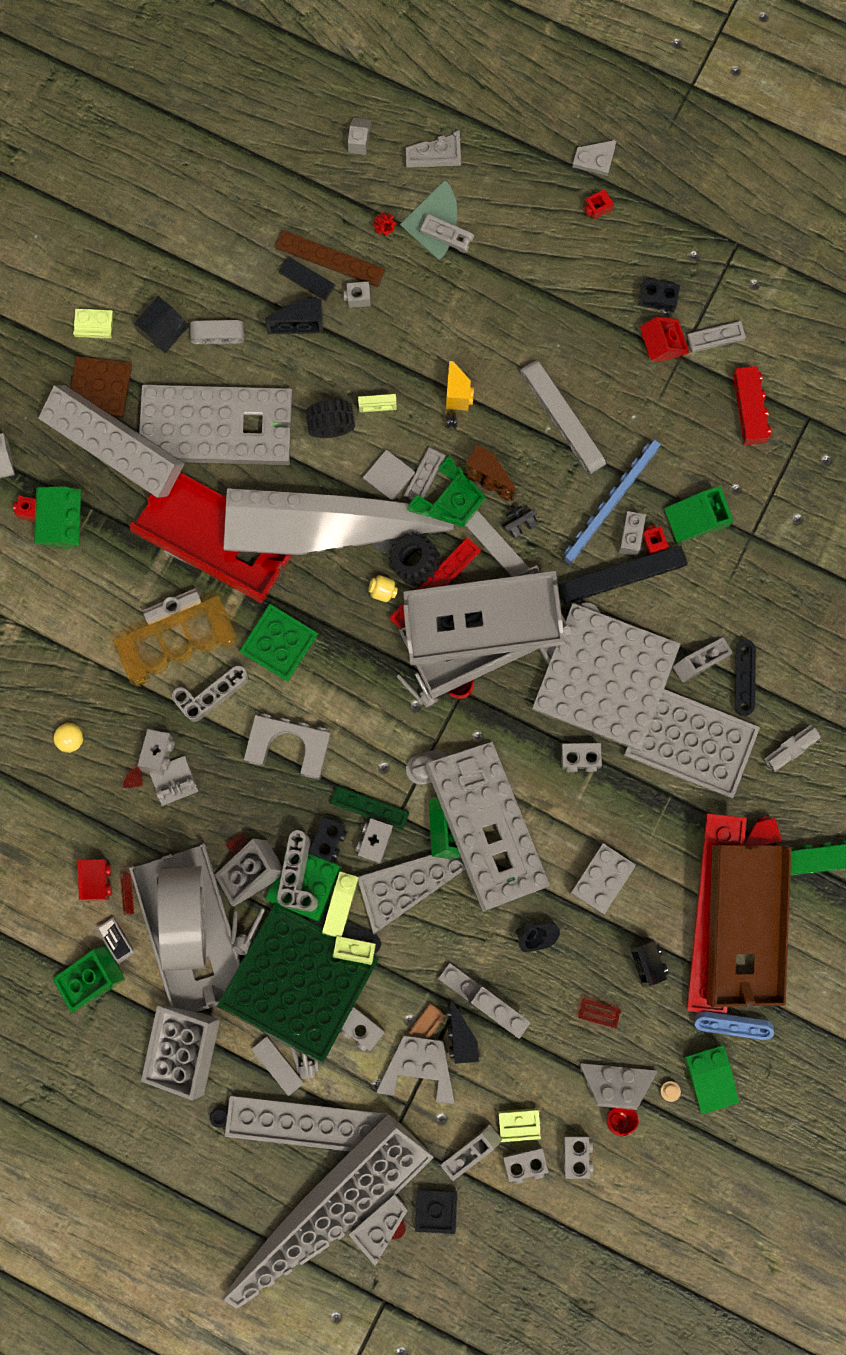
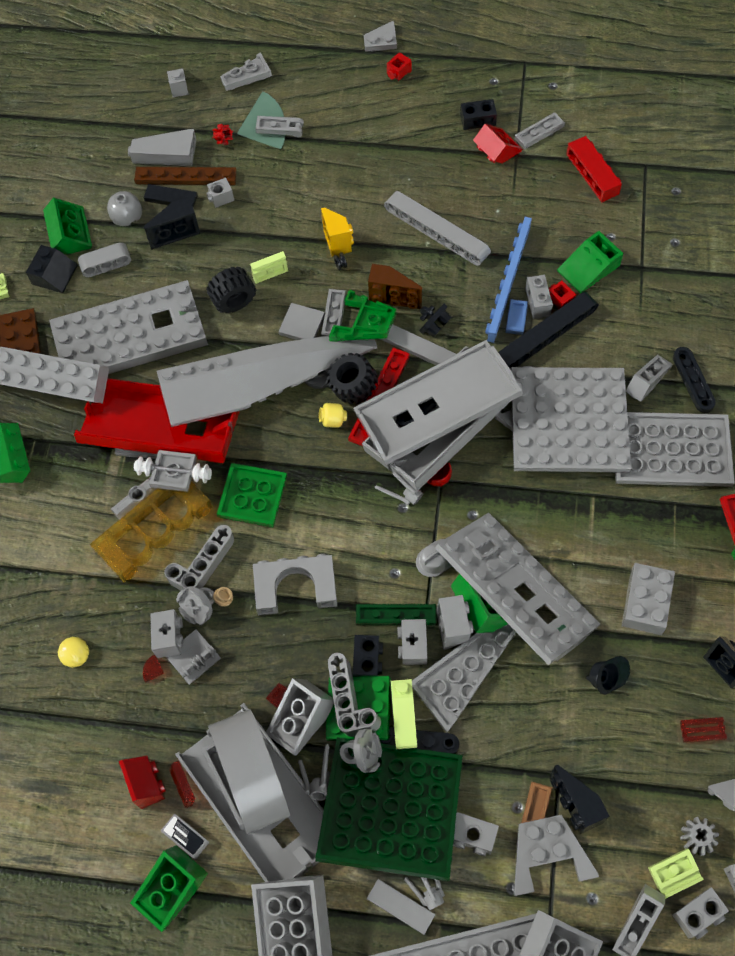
camera: 15 degrees left, 15 degrees down
yellowish green plate [333,936,375,965] -> none
light grey bracket [438,963,531,1039] -> none
light grey brick [561,743,602,772] -> none
none -> green slope [43,197,92,255]
none -> light grey cylinder [107,191,142,226]
none -> light grey slope [128,129,197,167]
none -> light grey plate [134,450,212,492]
none -> light grey tile [176,586,215,625]
none -> tan plate [213,587,233,606]
none -> light grey tile [340,728,382,773]
none -> light grey slope [436,595,473,650]
none -> medium blue tile [505,299,528,335]
none -> light grey gear [680,817,719,856]

